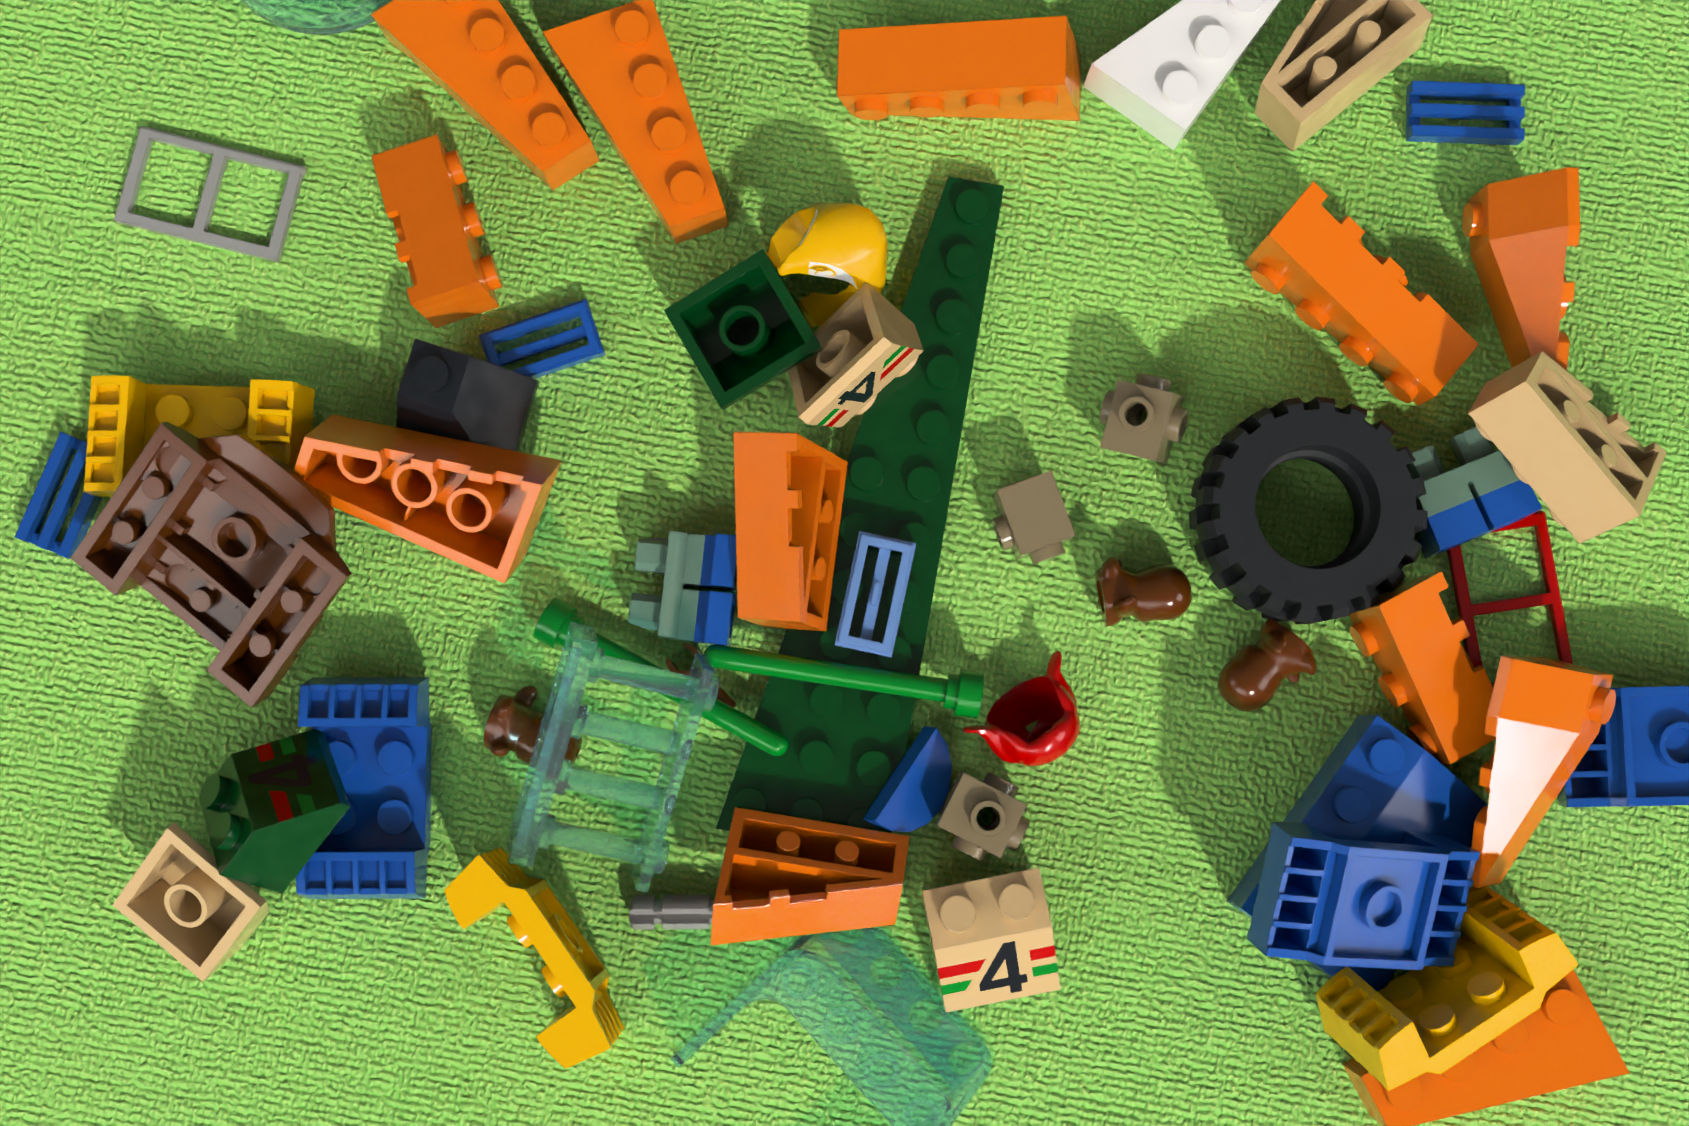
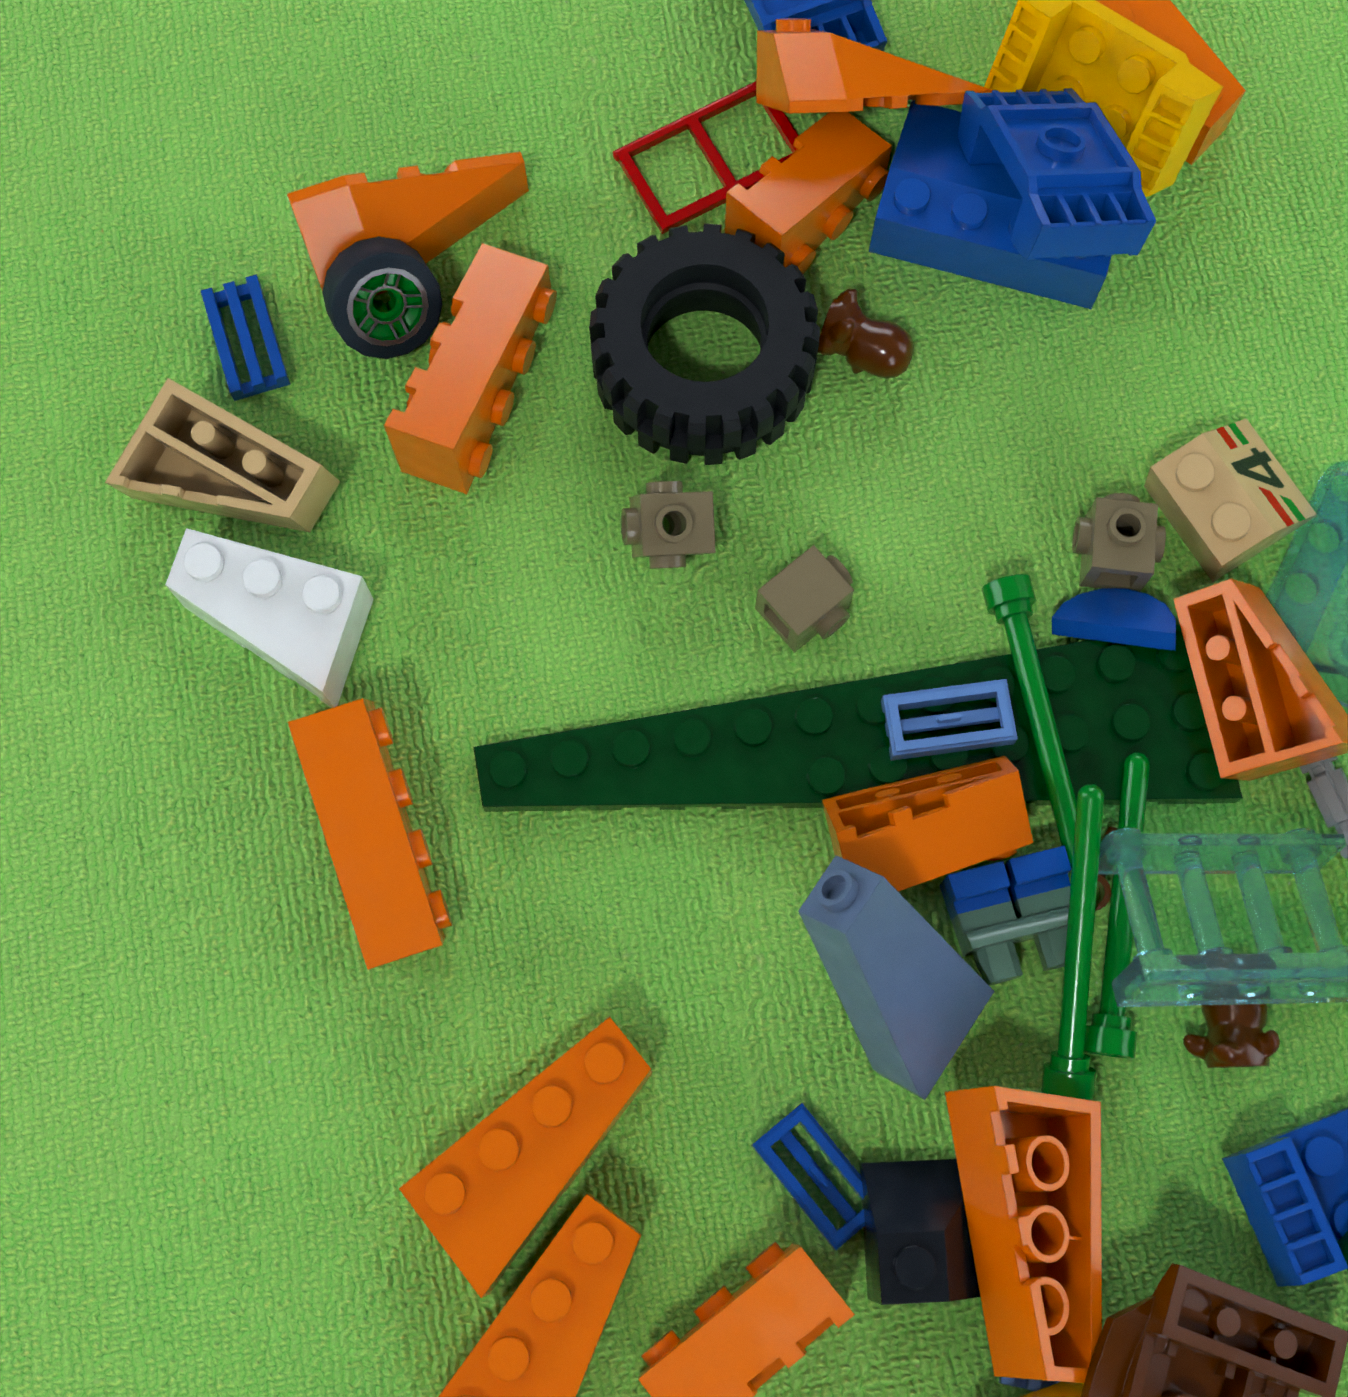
camera: 110 degrees left, 10 degrees down
dark green slope [664,249,823,410] -> none
yellow piece [767,202,888,327] -> none
tan slope [788,282,924,428] -> none
red hair [963,650,1081,766] -> none
reddish brown animal [1095,556,1192,627] -> none
hips [1406,427,1543,559] -> none
tan wedge [1468,351,1667,544] -> none
none -> wheel [322,236,443,359]
none -> sand blue slope [798,856,994,1100]
none -> green piece [1041,784,1104,1100]

